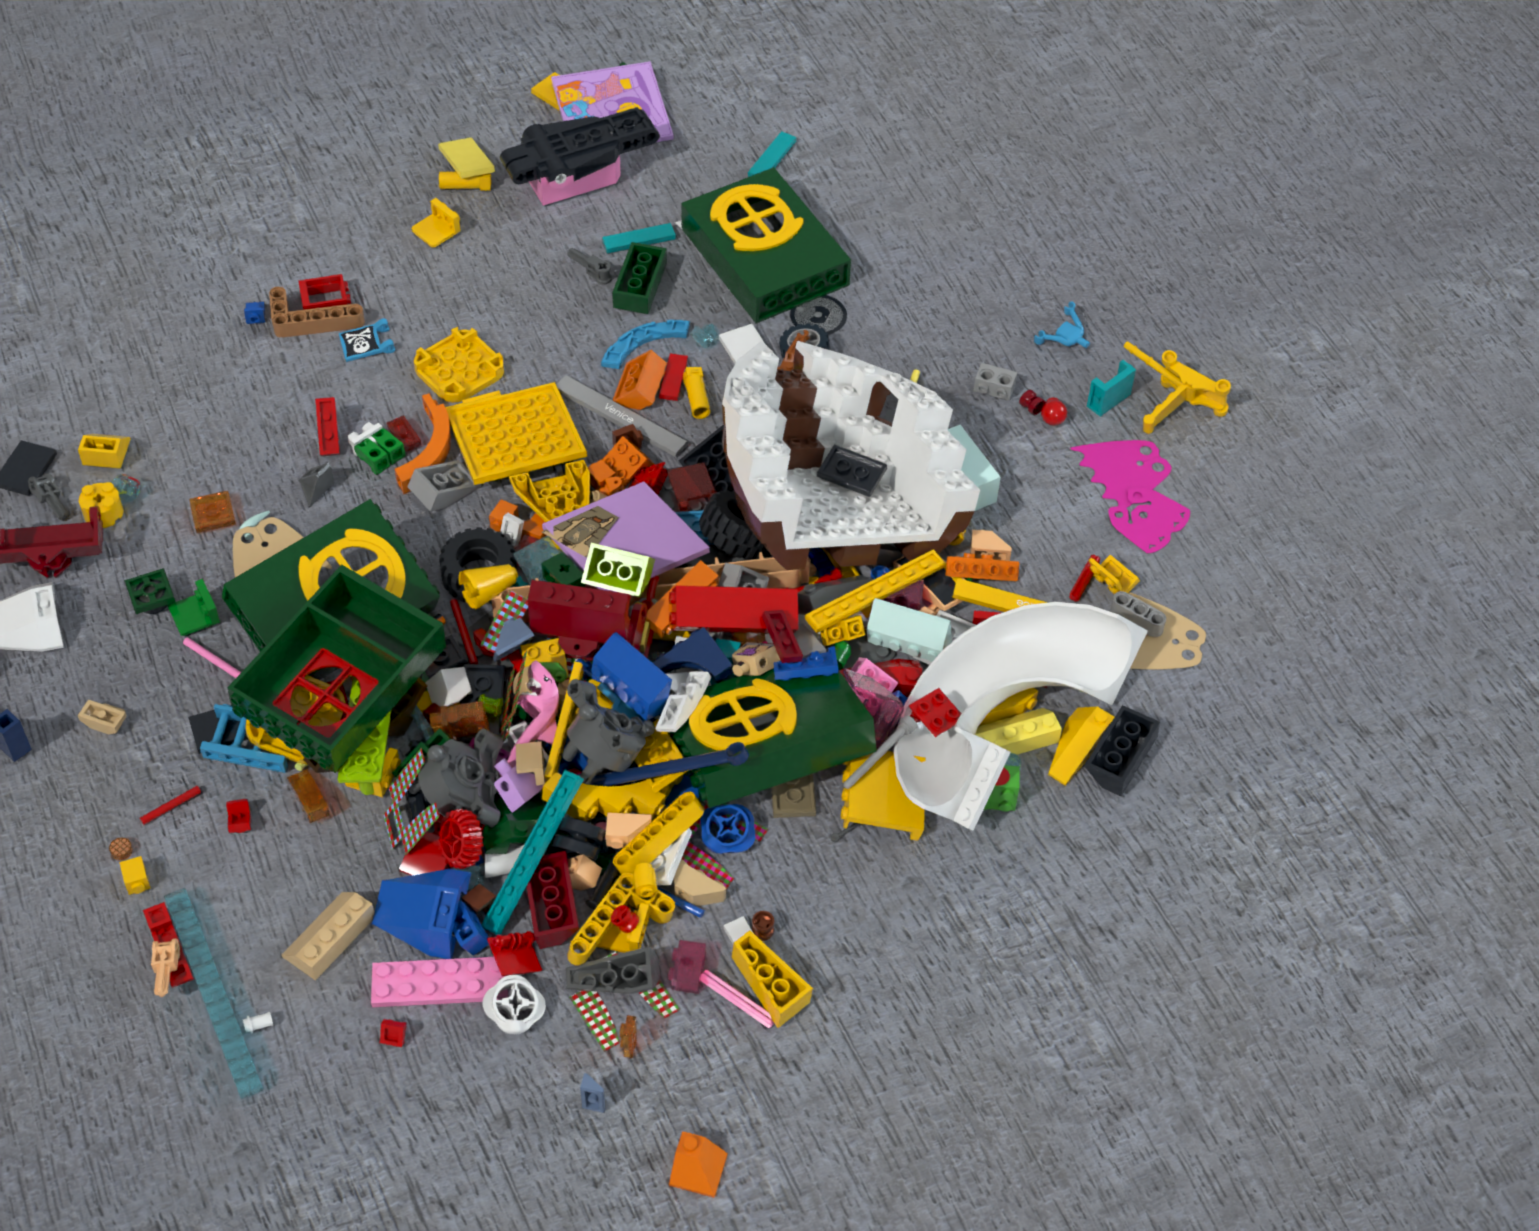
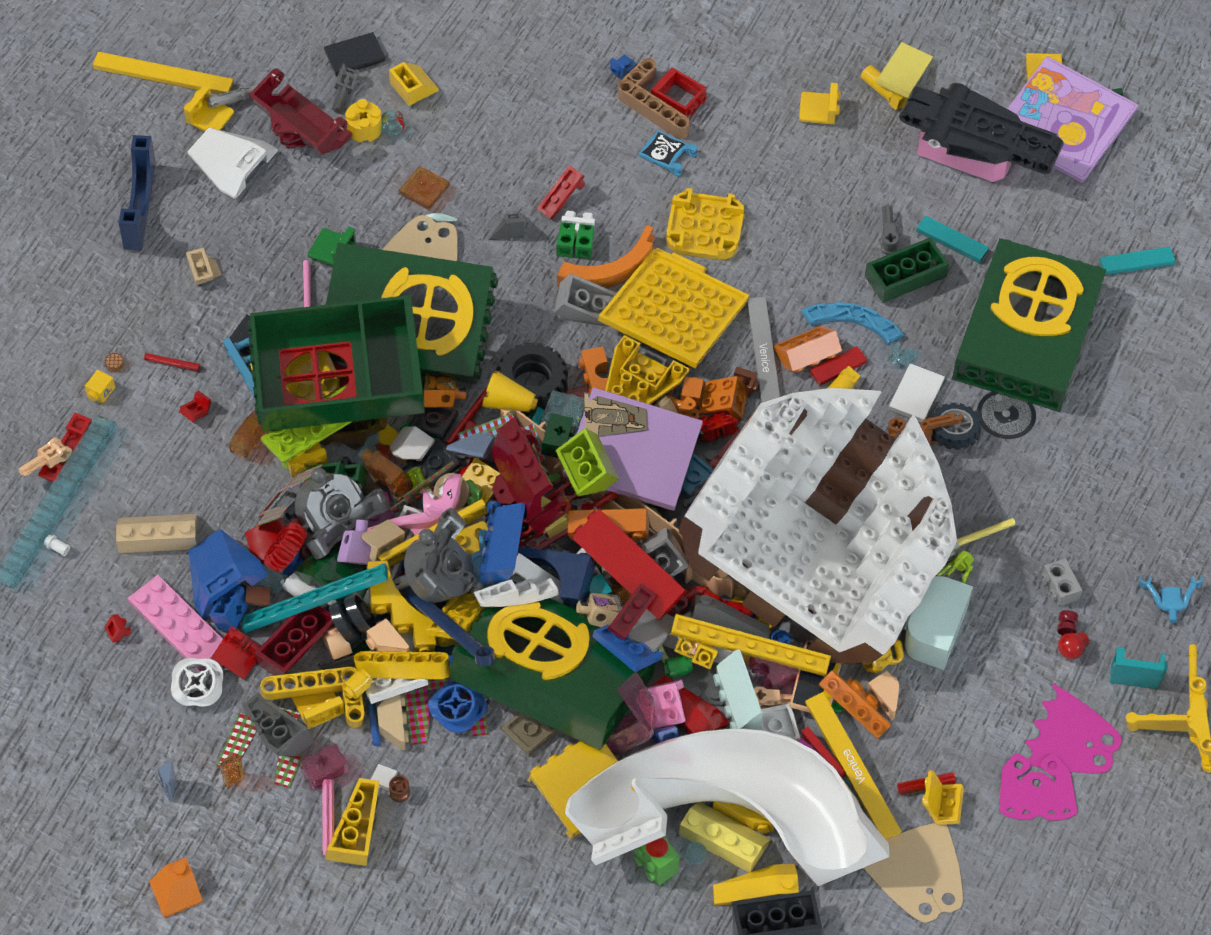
camera: 50 degrees right, 5 degrees up
dark green piece [124,568,176,614] -> none
clear red plate [387,415,422,452] -> none
white plate [500,513,524,555] -> none
red wheel [611,905,639,933] -> none
black tile [817,444,887,497] -> none
light grey piece [844,715,917,789] -> none
red hinge [908,688,962,737] -> none
light grey beam [1111,591,1166,637] -> none

